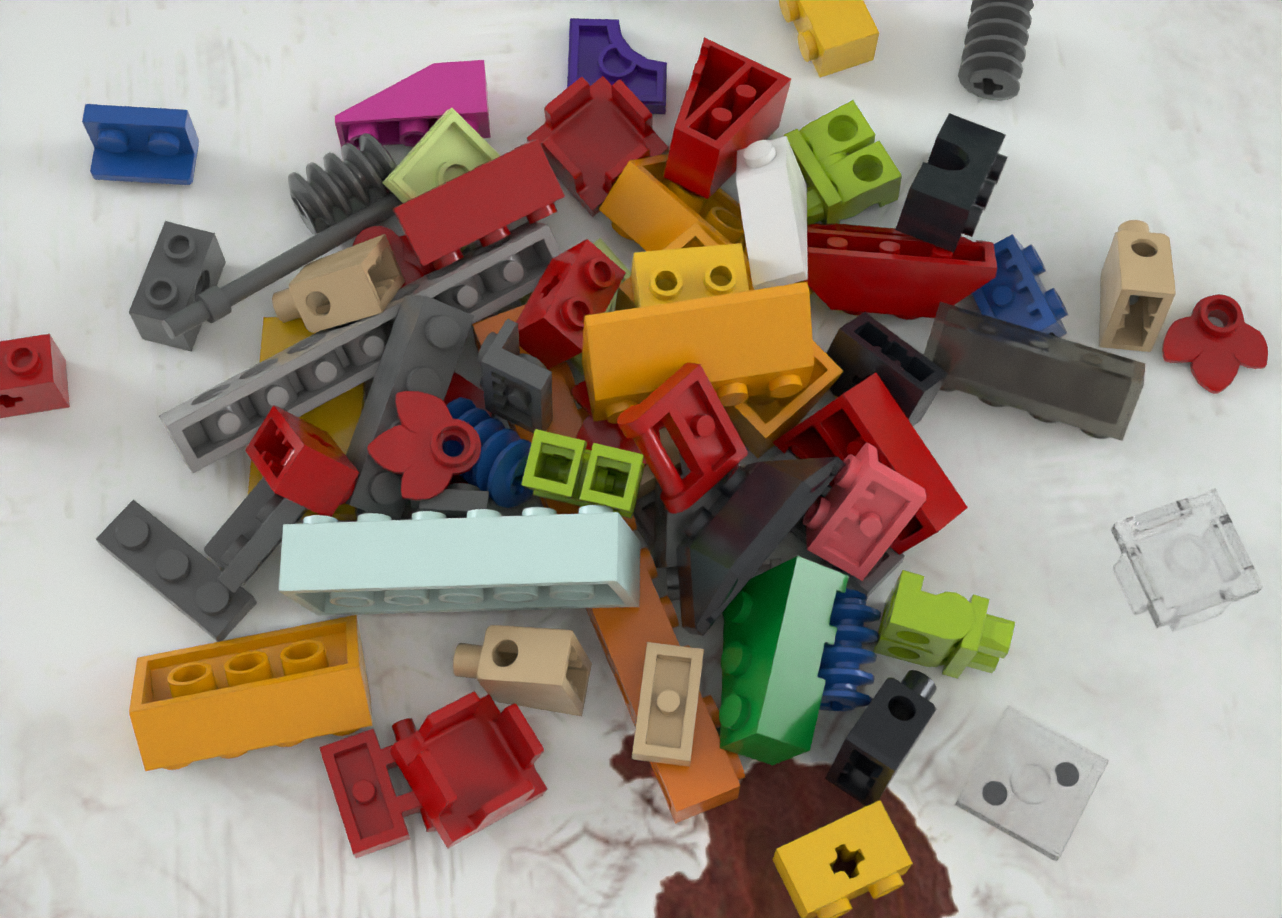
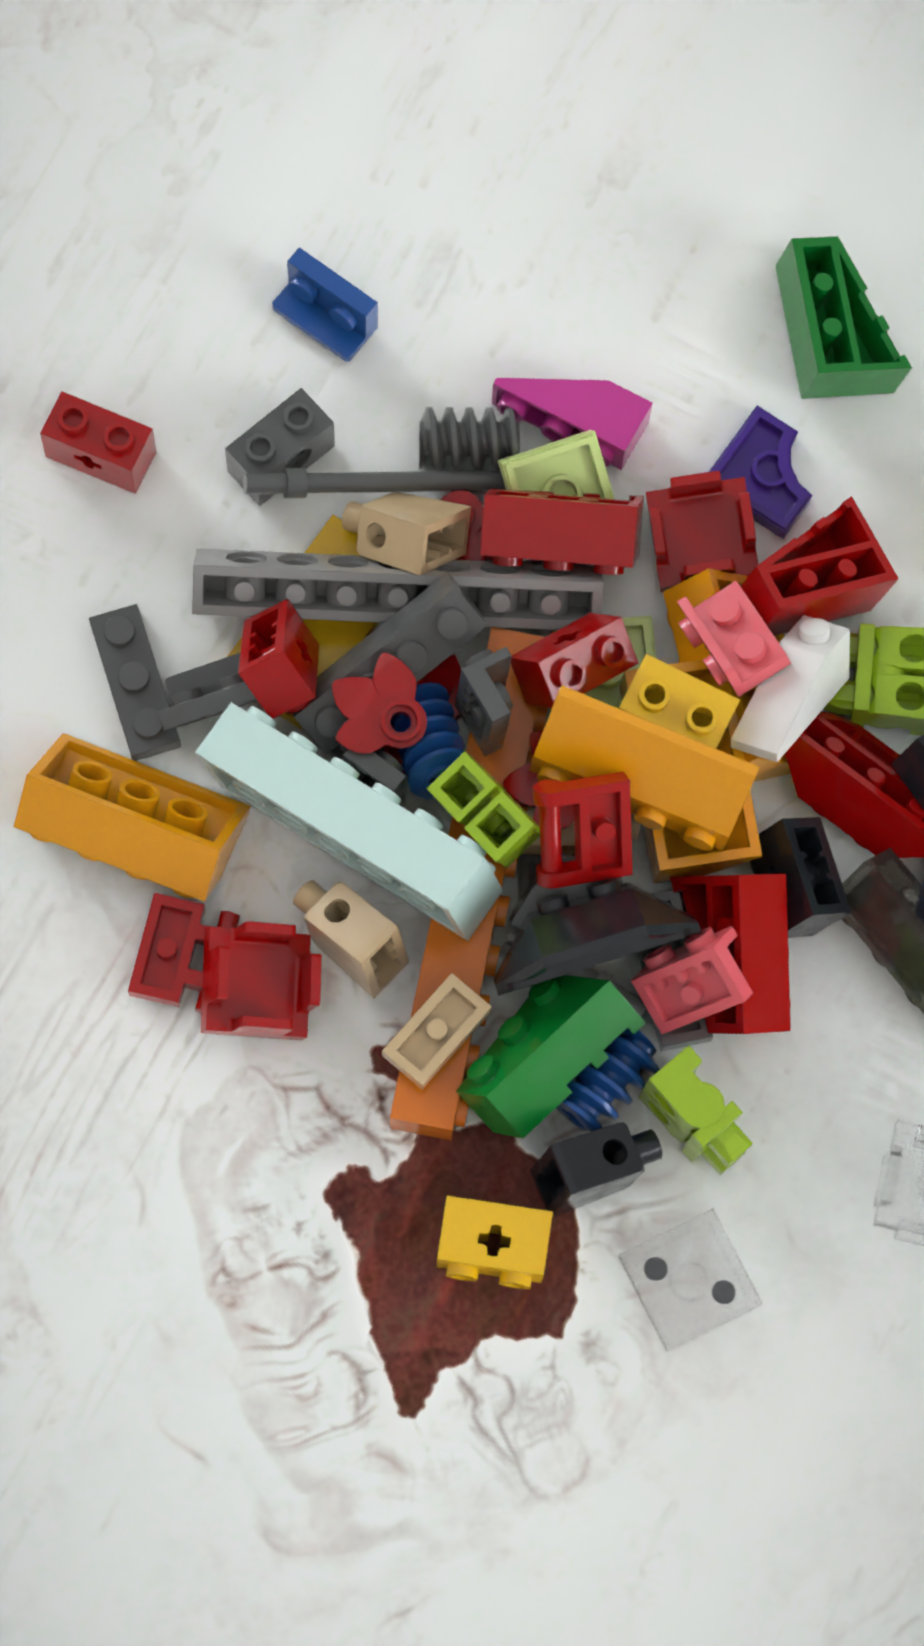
camera: 30 degrees right, 5 degrees up
none -> coral bracket [677,581,791,697]

